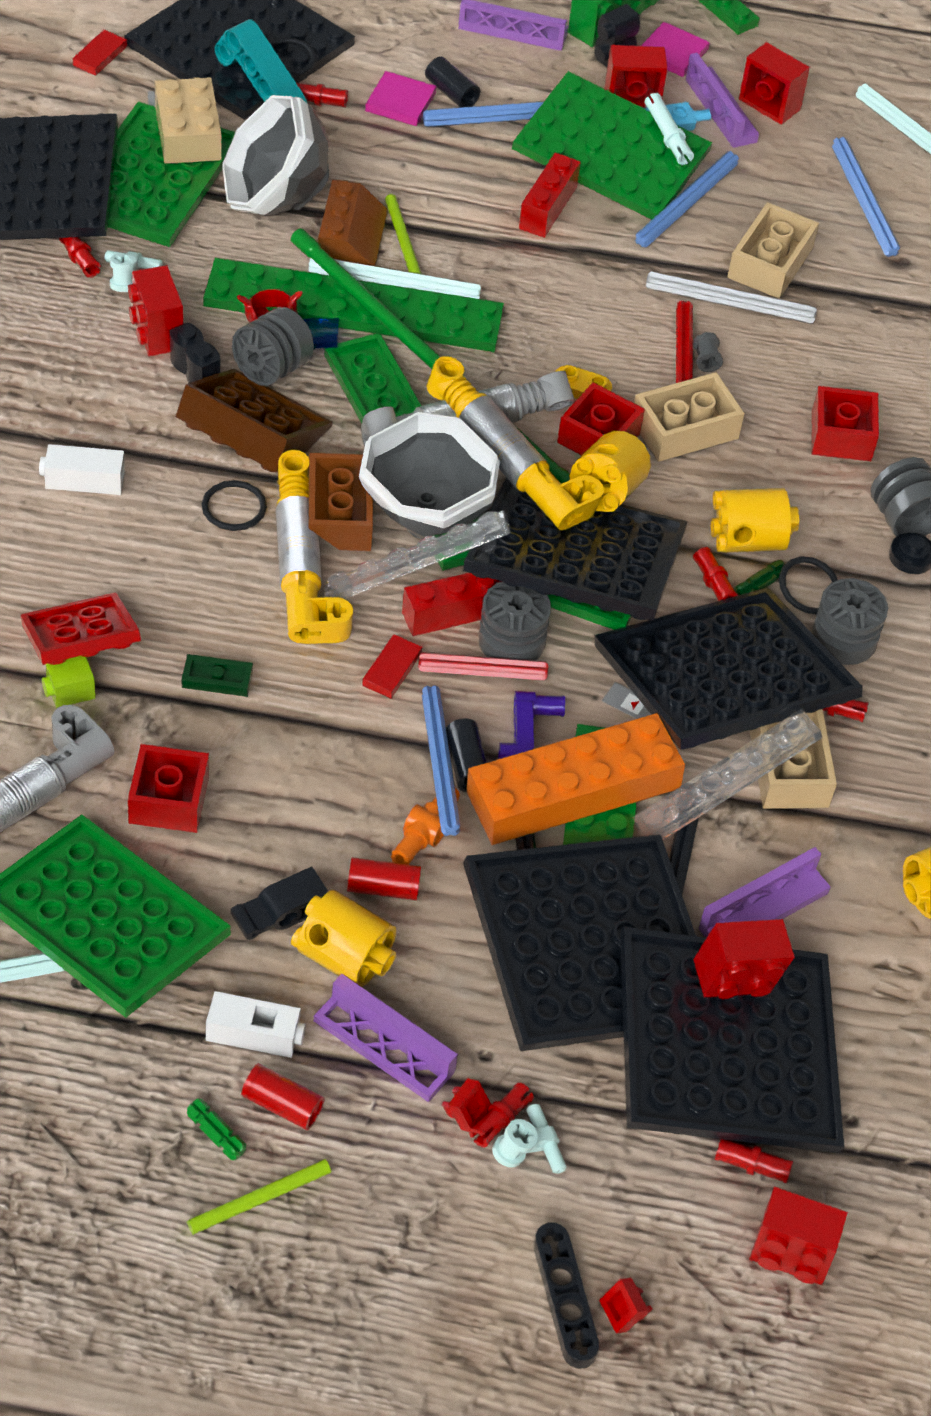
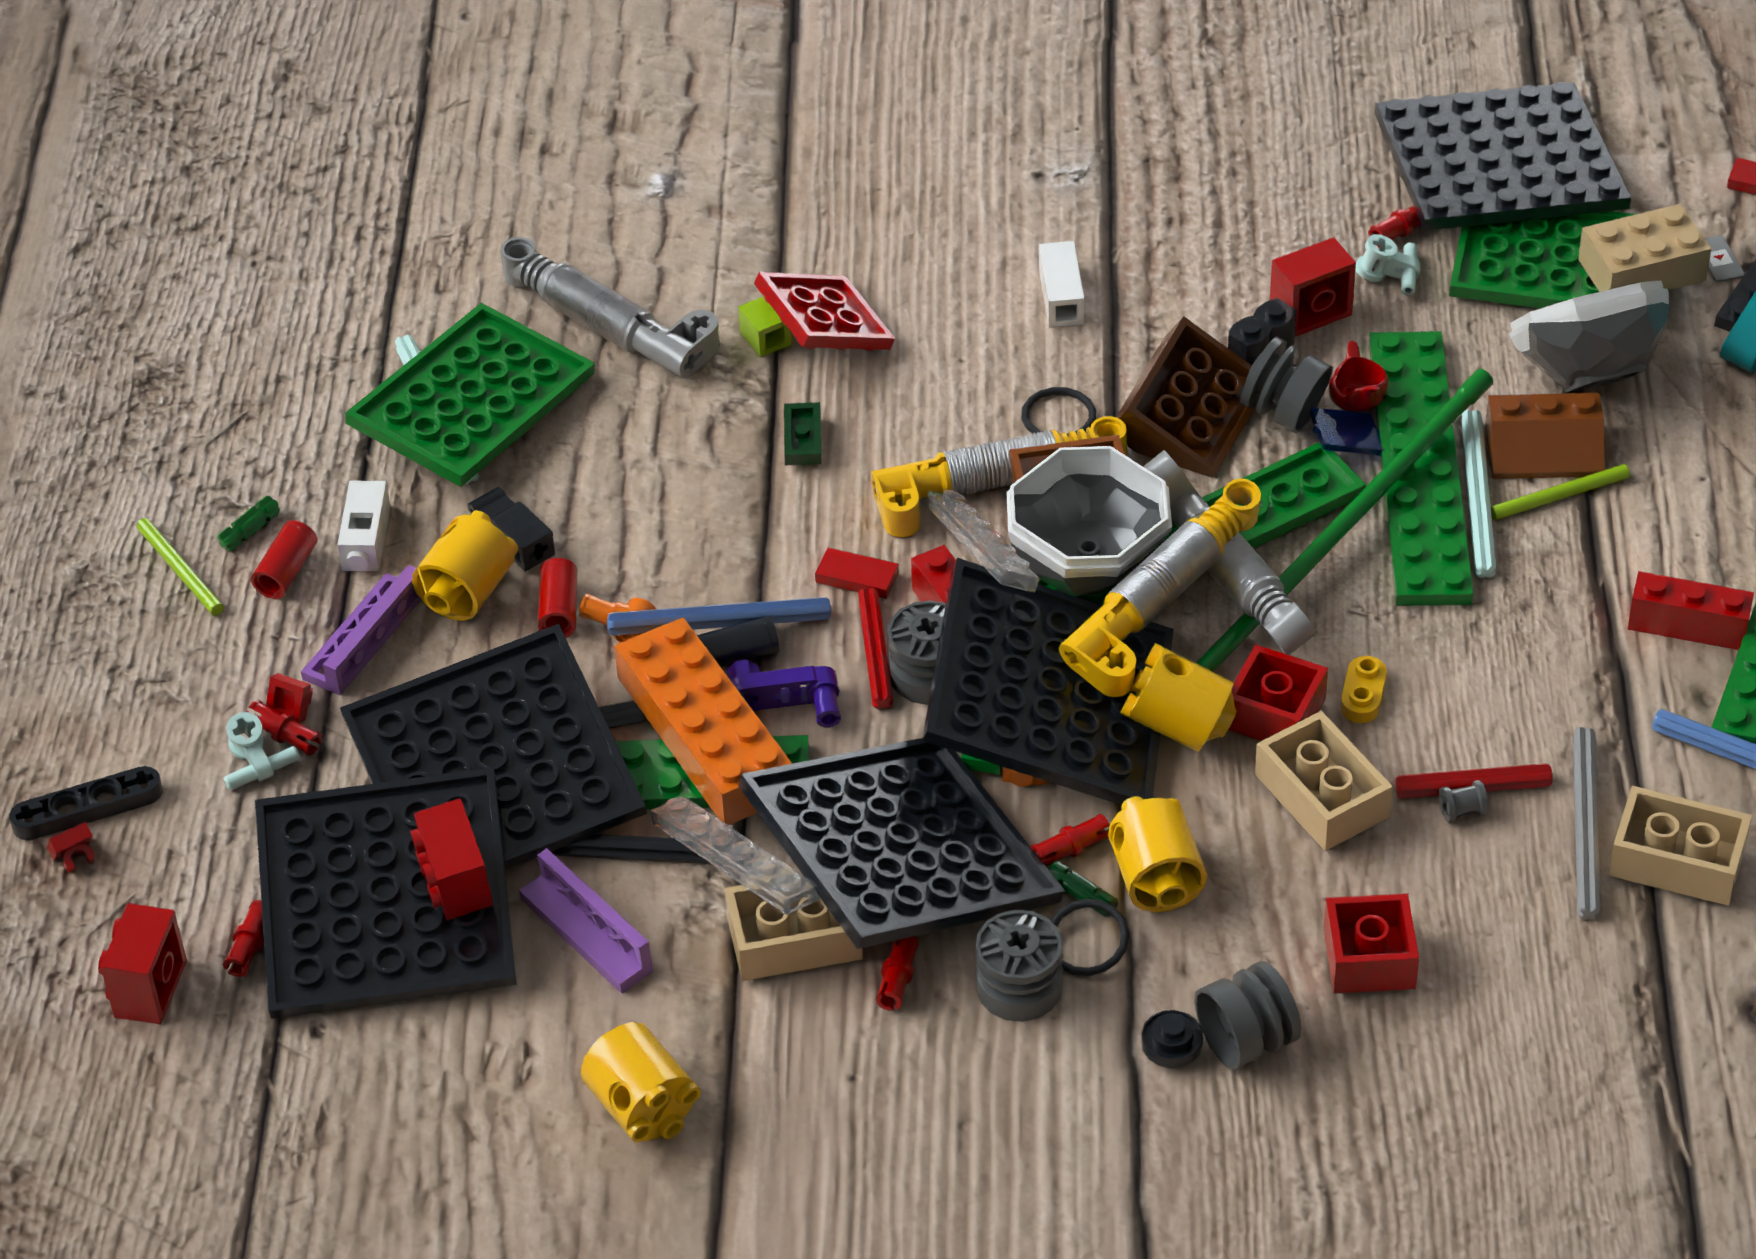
camera: 90 degrees right, 5 degrees down
red brick [128,744,209,833] -> none

